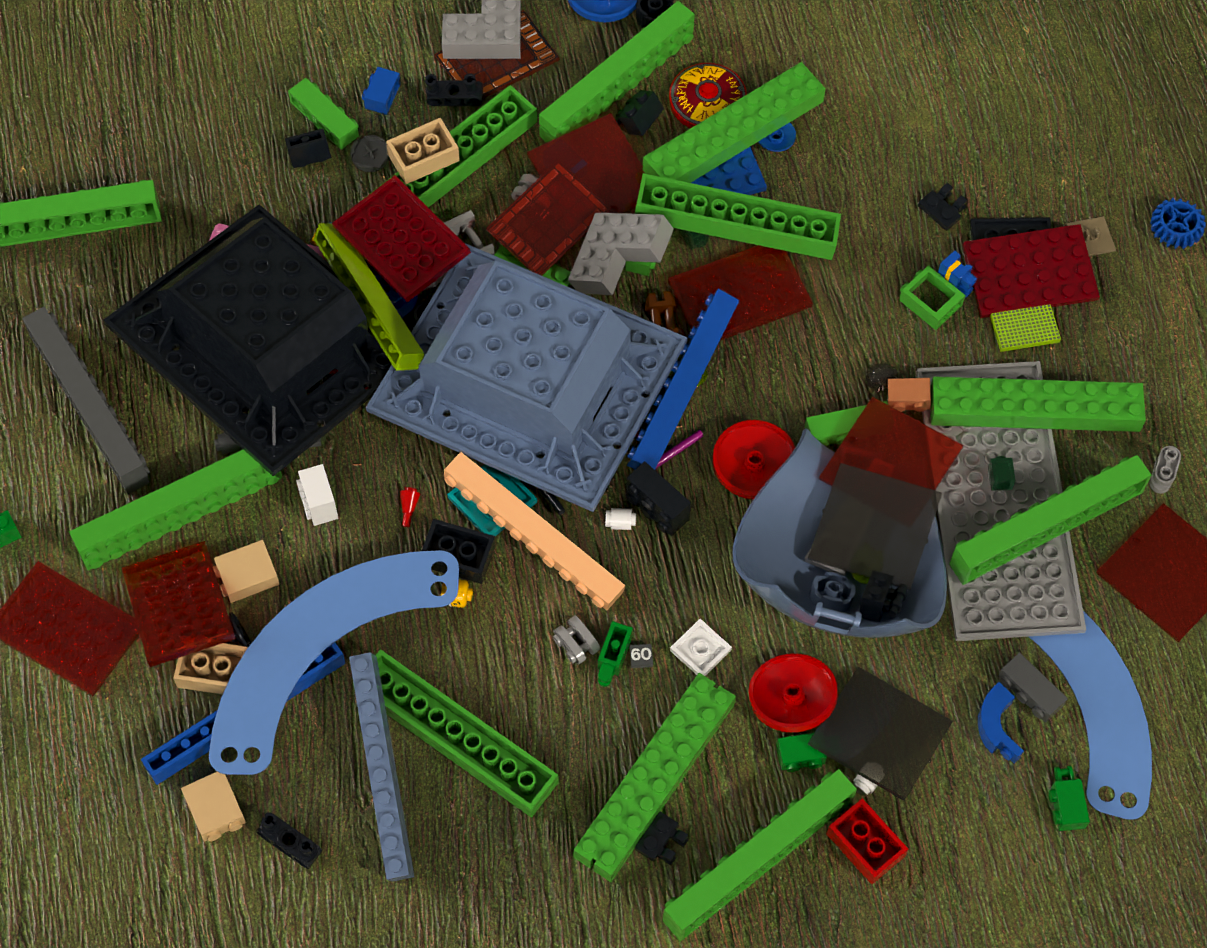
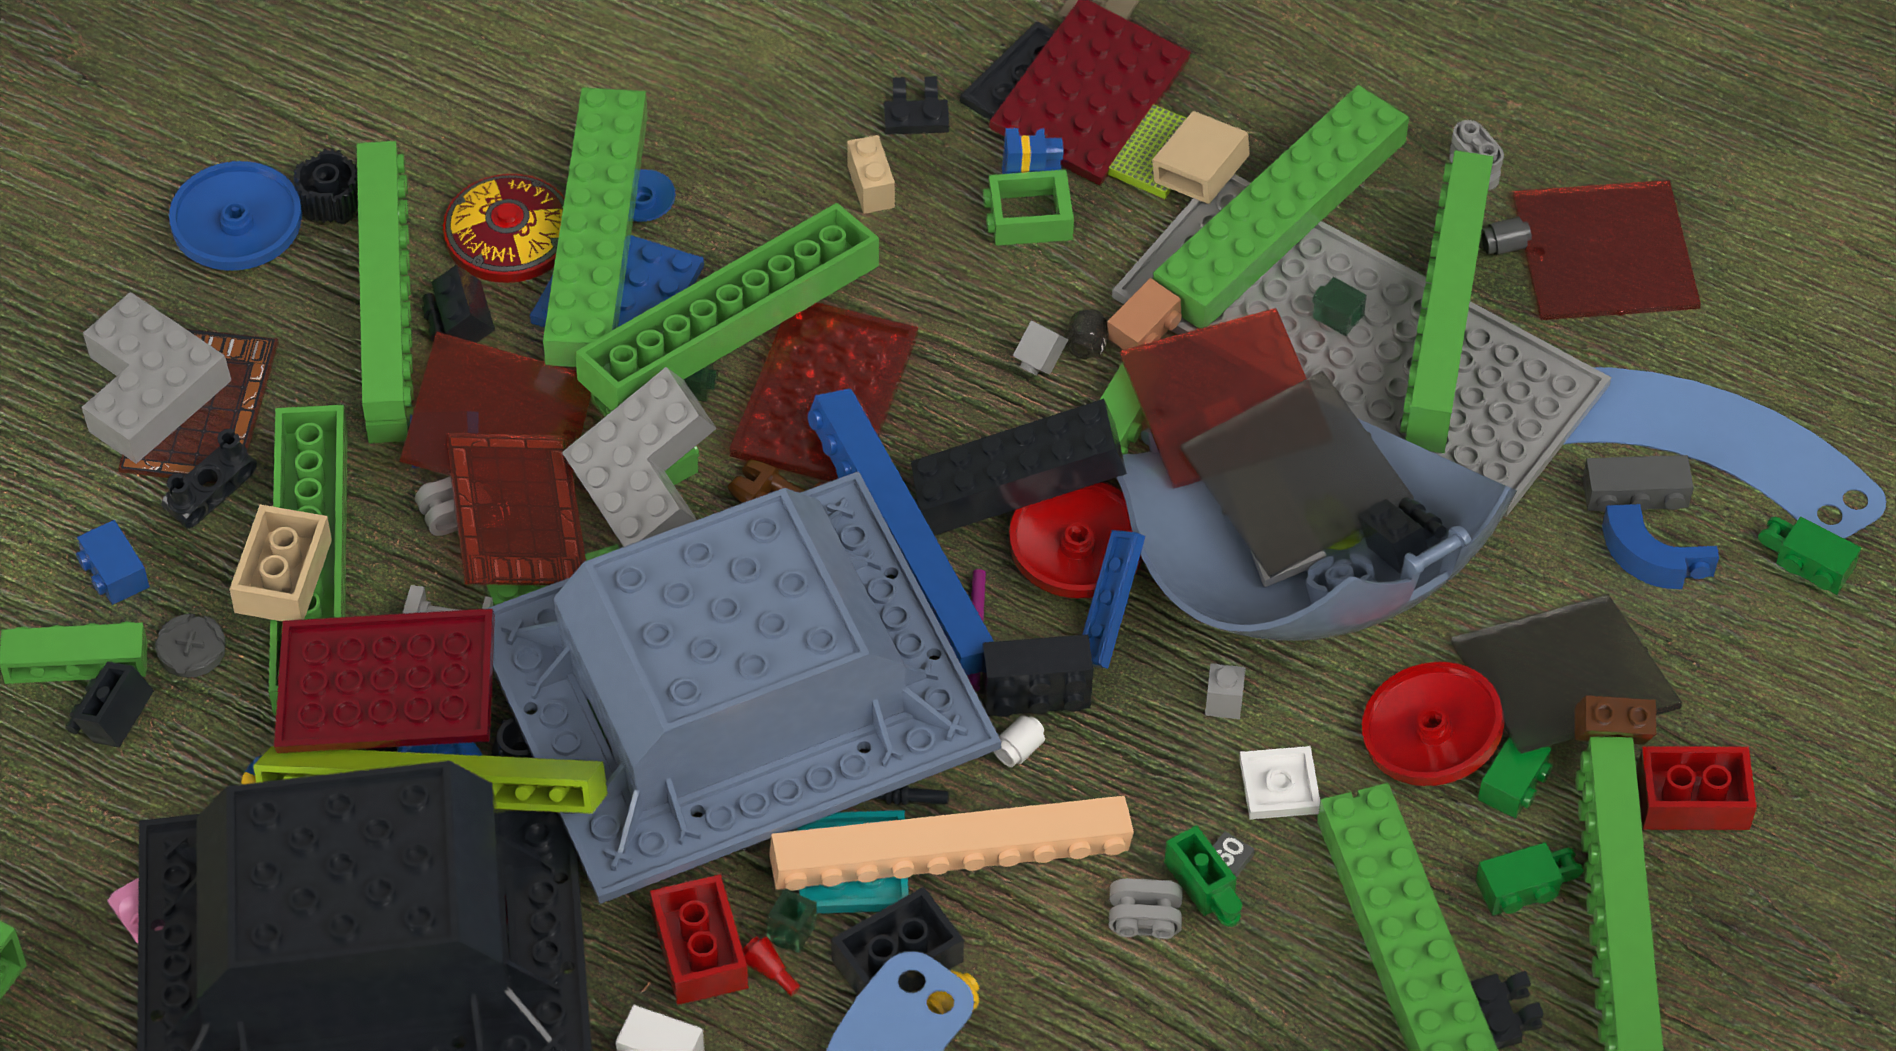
camera: 50 degrees left, 10 degrees down
none -> red brick [650,874,748,1005]
none -> clear green brick [767,888,817,953]
none -> tan brick [847,135,895,214]
none -> black brick [911,399,1127,536]
none -> light grey brick [1013,320,1069,376]
none -> blue tile [1082,530,1145,669]
none -> tan brick [1152,111,1250,204]
none -> light grey brick [1205,663,1246,719]
none -> green brick [1475,842,1584,916]
none -> dark grey brick [1481,217,1532,256]
none -> reddish brown brick [1575,695,1656,745]

